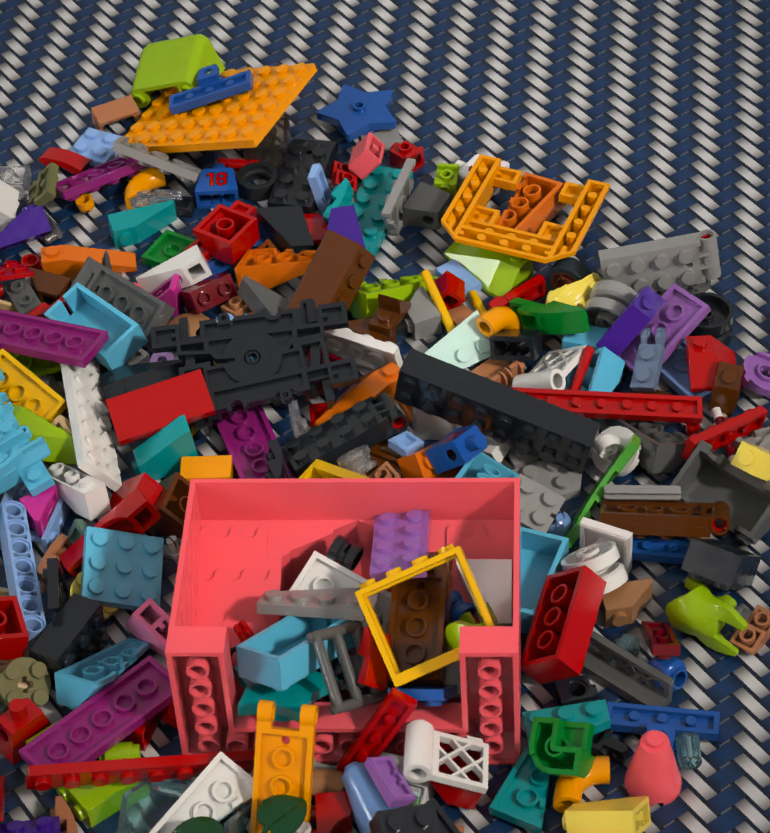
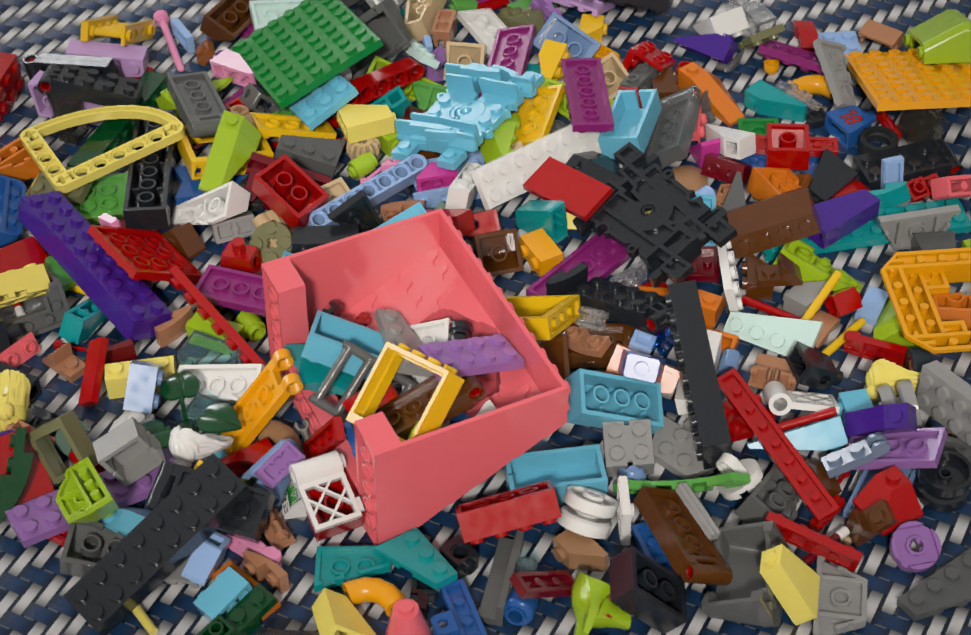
camera: 60 degrees right, 0 degrees up
blue plate [169,64,254,115] -> none
light orange cylinder [476,306,522,337] -> none
green slope [509,297,590,334] -> none
green brick [529,716,595,778] -> none
none -> red bar [742,295,802,319]

